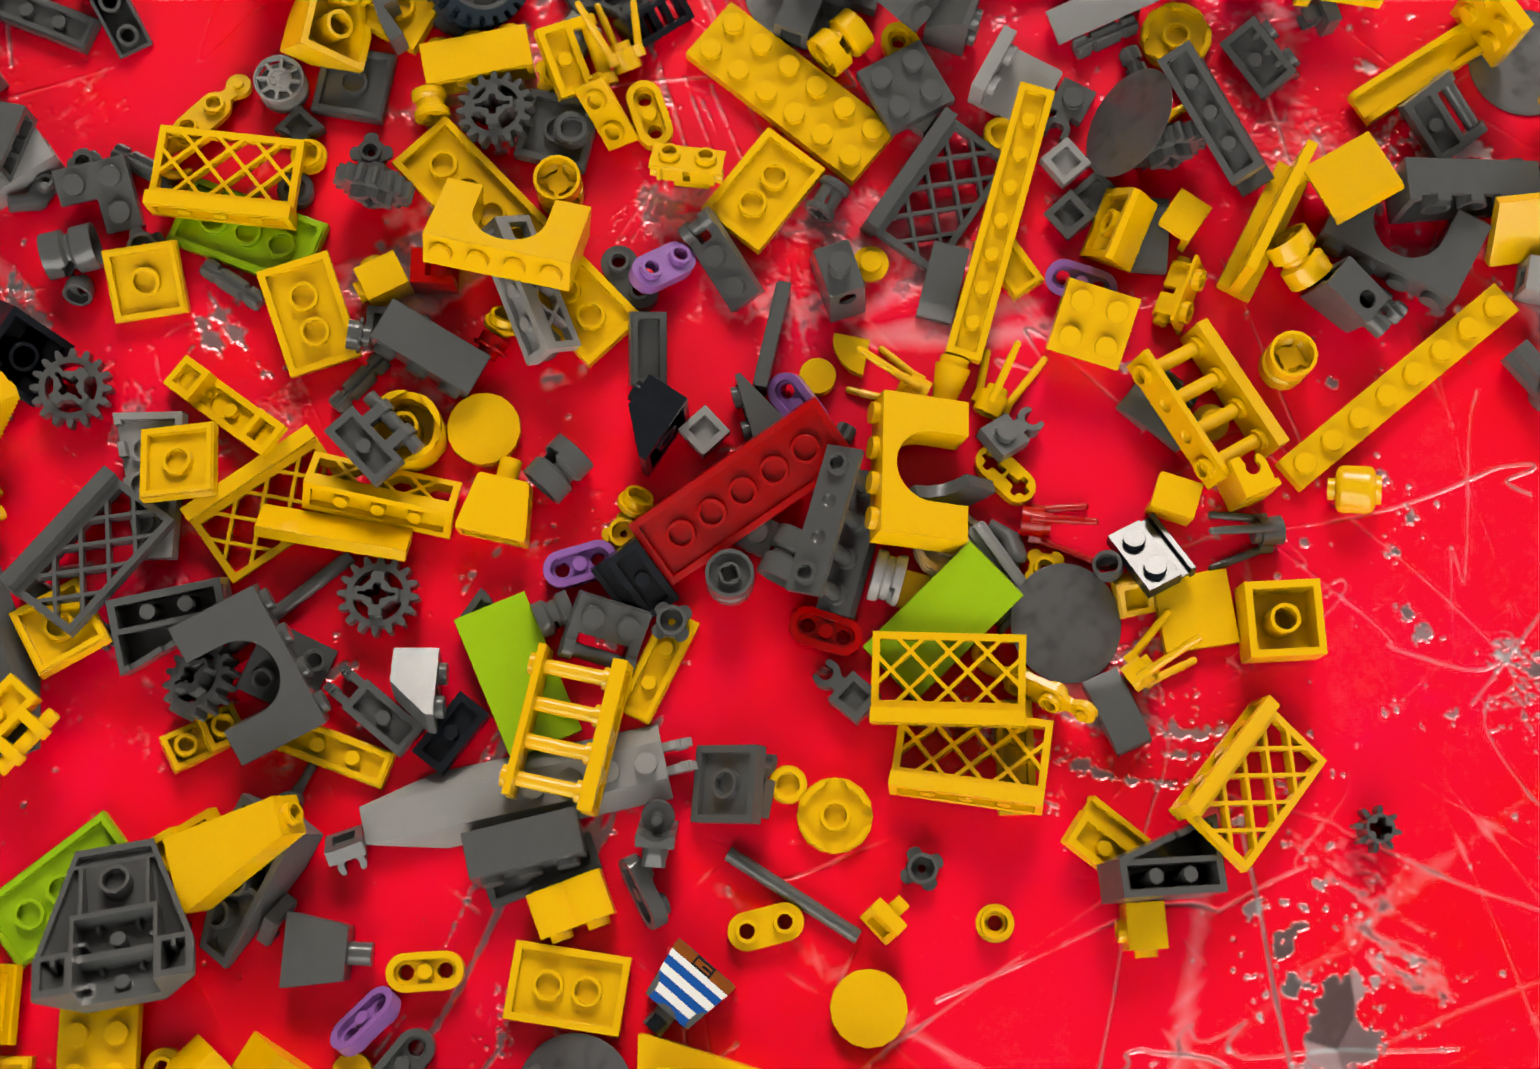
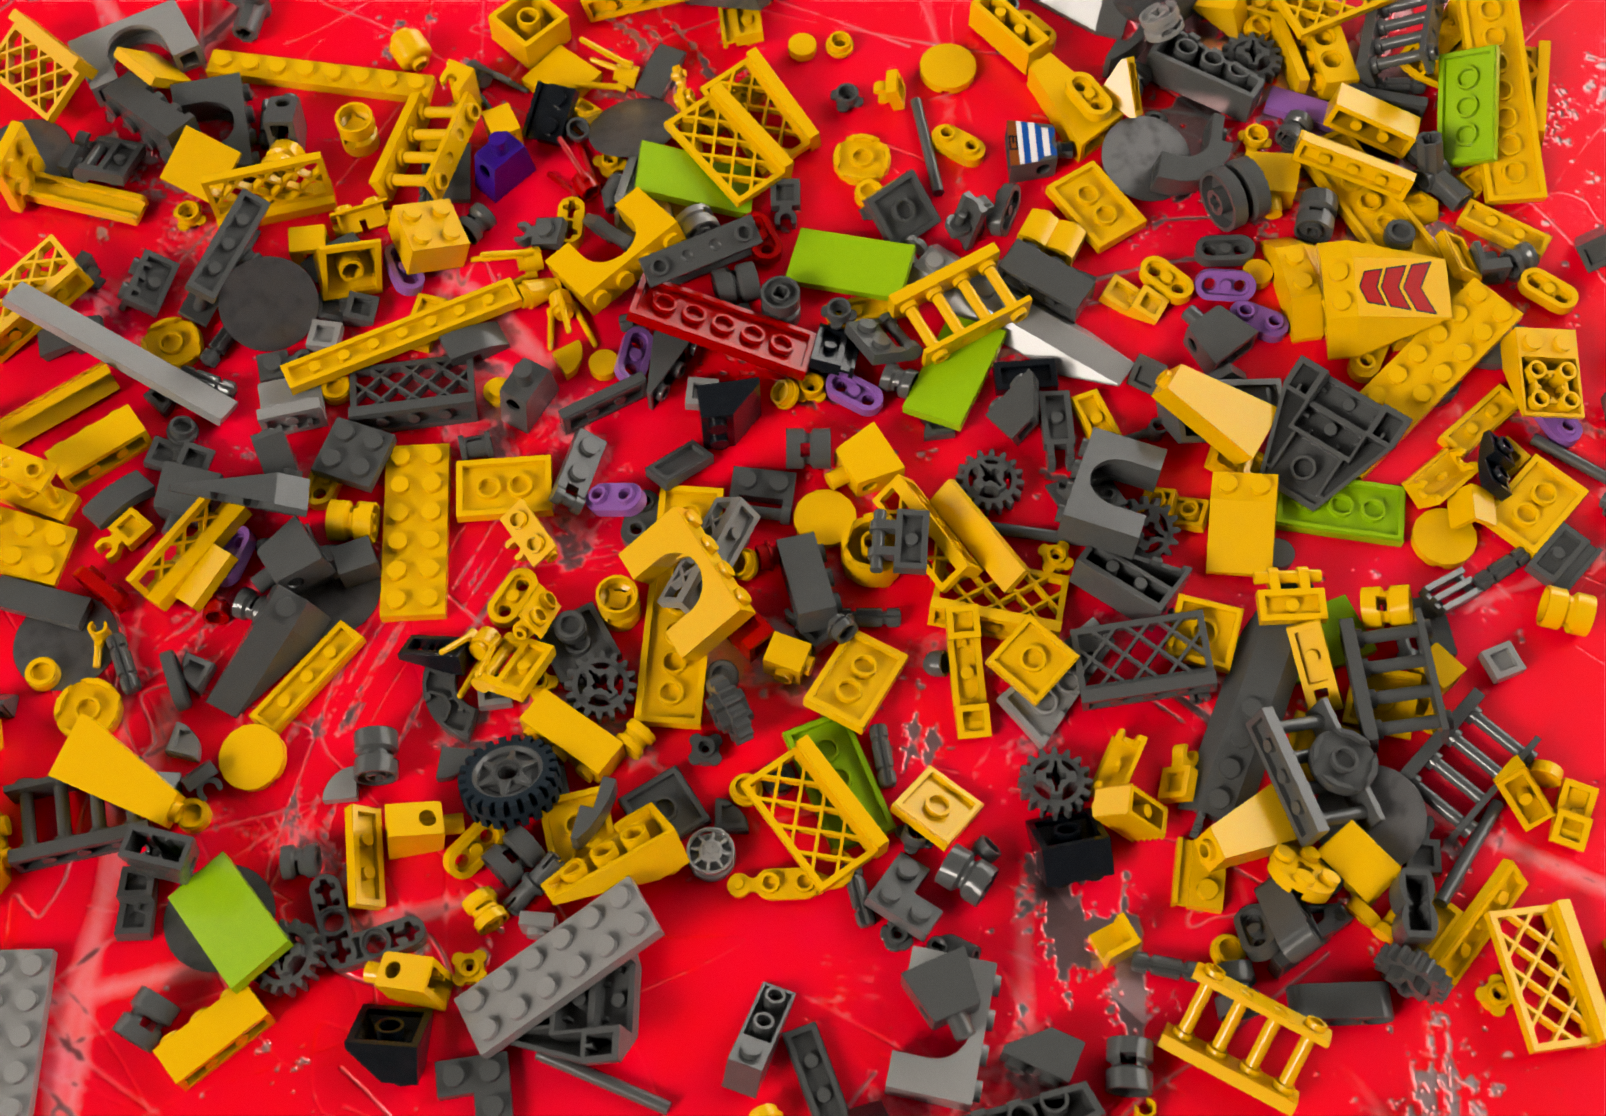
camera: 130 degrees left, 15 degrees down
none -> dark grey plate [57,130,93,180]
none -> yellow plate [173,201,207,231]
none -> dark grey wheel [459,202,497,244]
none -> dark purple torso [474,131,536,203]
none -> dark grey tile [706,660,739,687]
none -> dark grey plate [729,466,797,525]
none -> lime tile [786,228,917,301]
none -> yellow tile [788,33,816,62]
none -> dark grey hinge [923,650,949,677]
none -> yellow plate [1038,541,1074,573]
none -> yellow hinge [1089,728,1148,798]
none -> yellow slope [1098,273,1170,325]
none -> yellow slope [1206,471,1279,577]
none -> medium lavender plate [1229,300,1289,343]
none -> dark grey tile [1273,538,1295,570]

